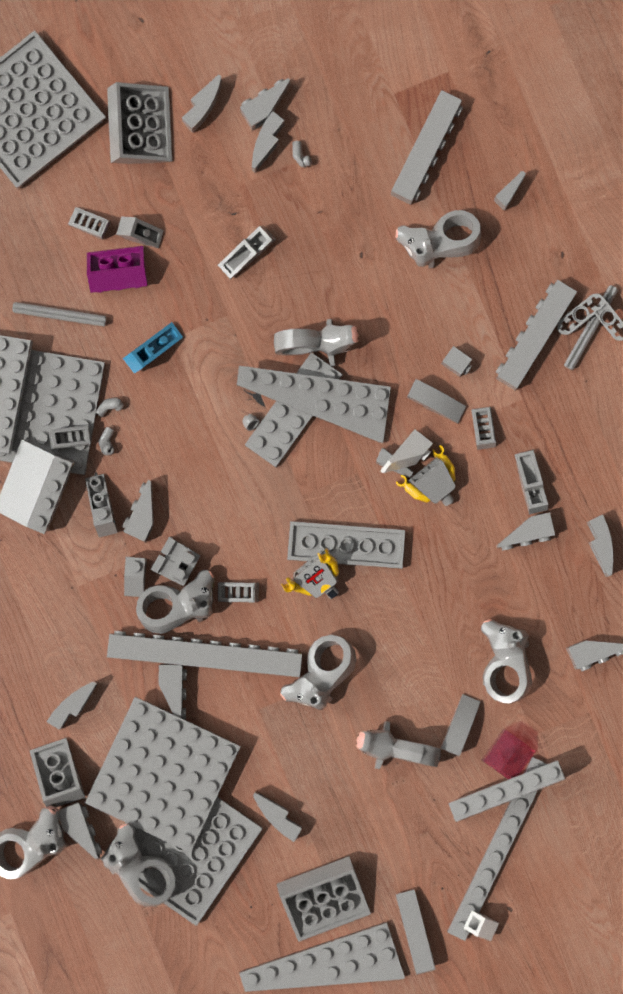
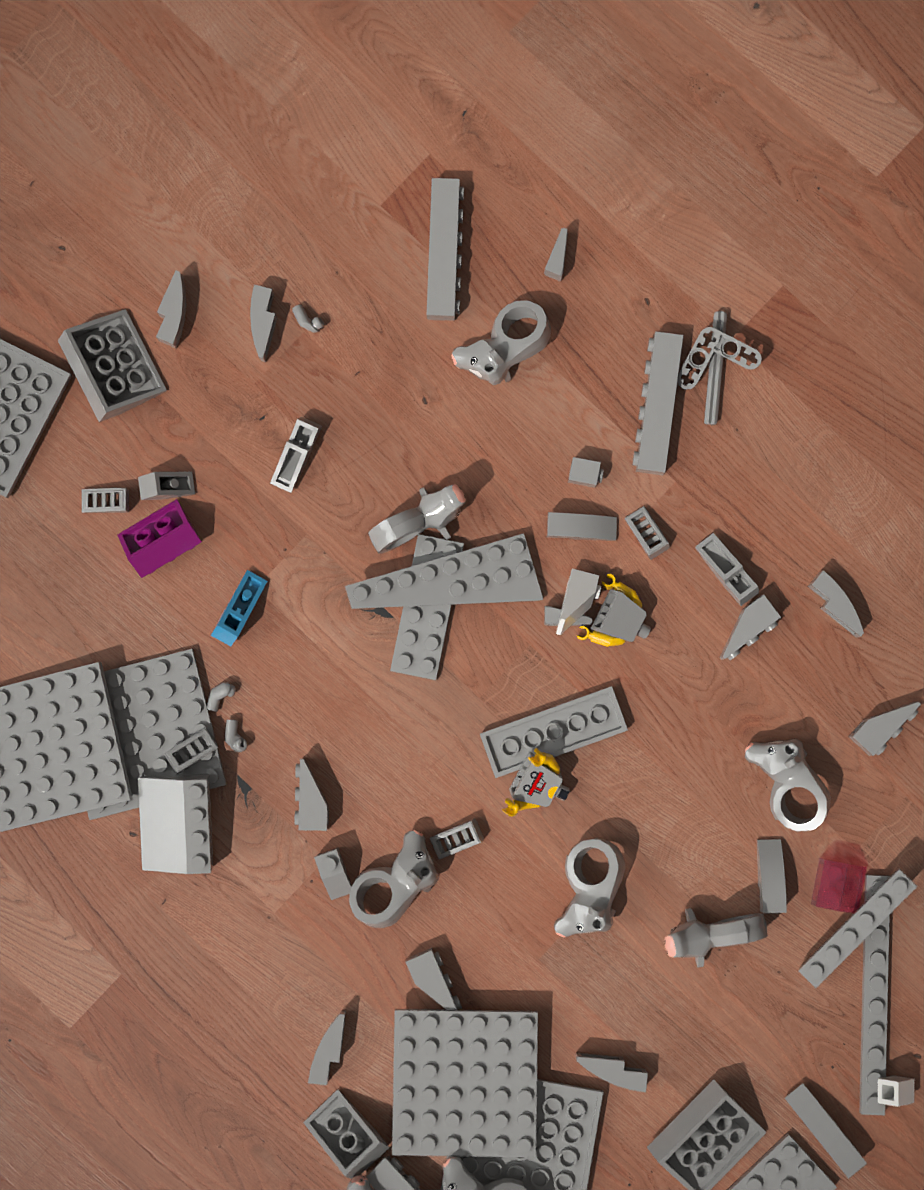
camera: 20 degrees left, 0 degrees up
light grey axle [12,302,107,327] -> none
light grey slope [85,474,118,538] -> none
light grey brick [107,631,302,677] -> none
light grey hips [151,537,200,586] -> none
light grey slope [240,78,290,131] -> none
light grey hinge [242,414,259,431] -> none

